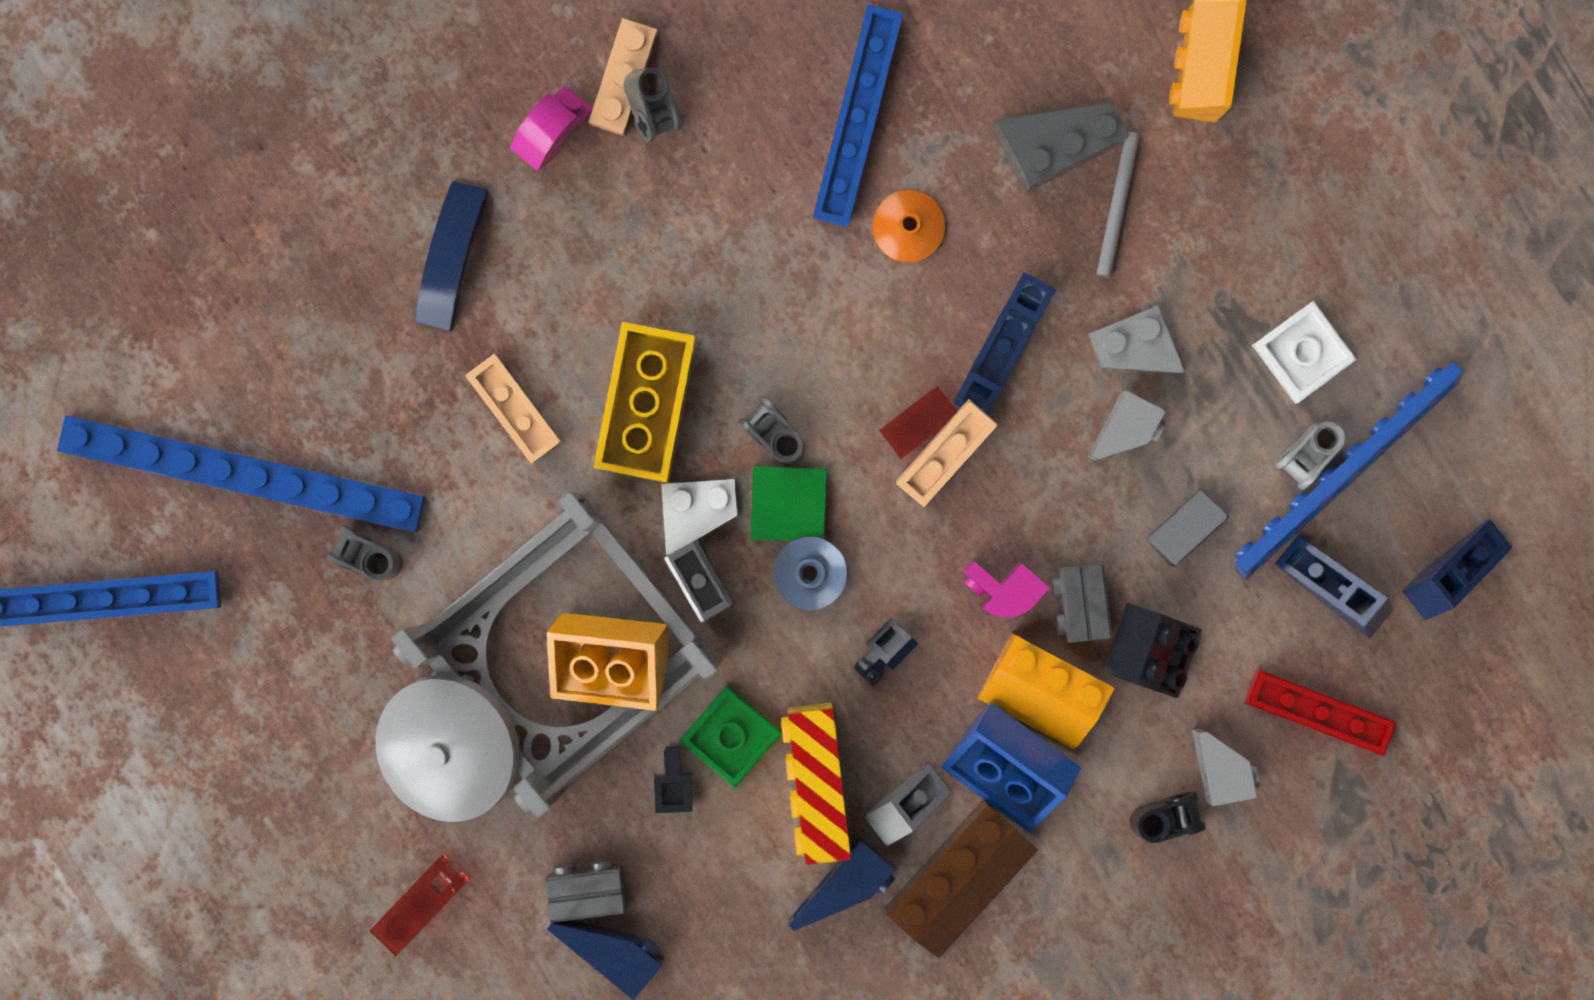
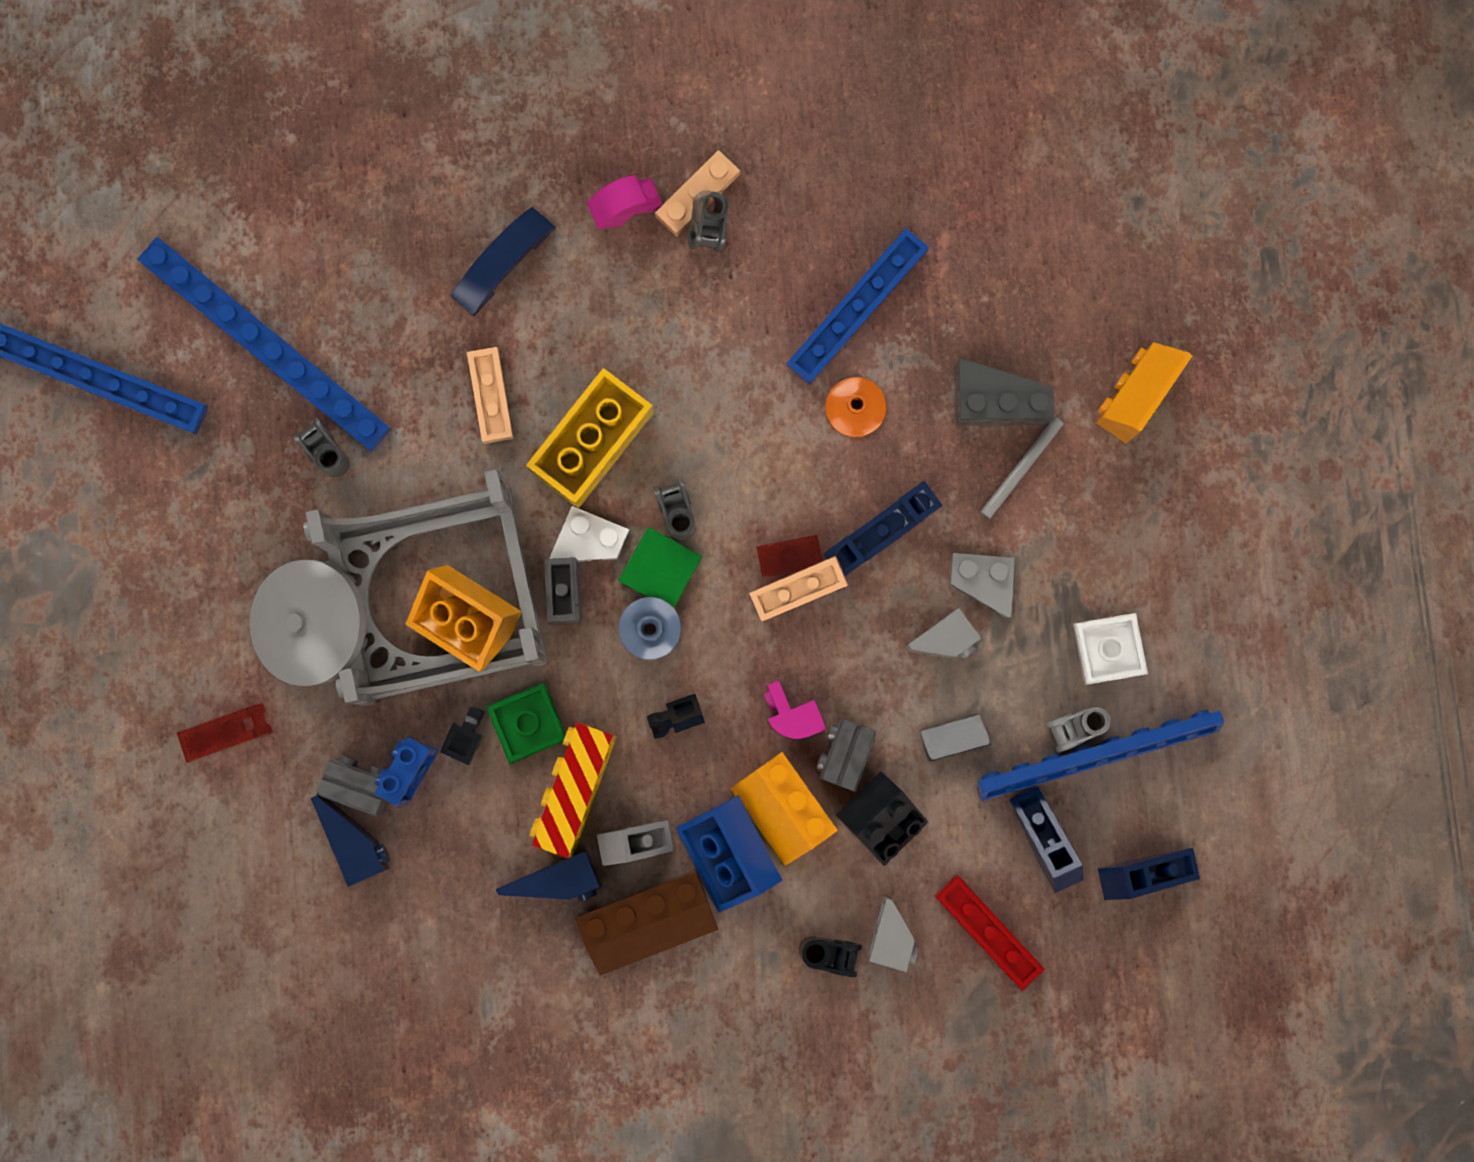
camera: 25 degrees right, 5 degrees down
none -> blue plate [374,737,440,806]

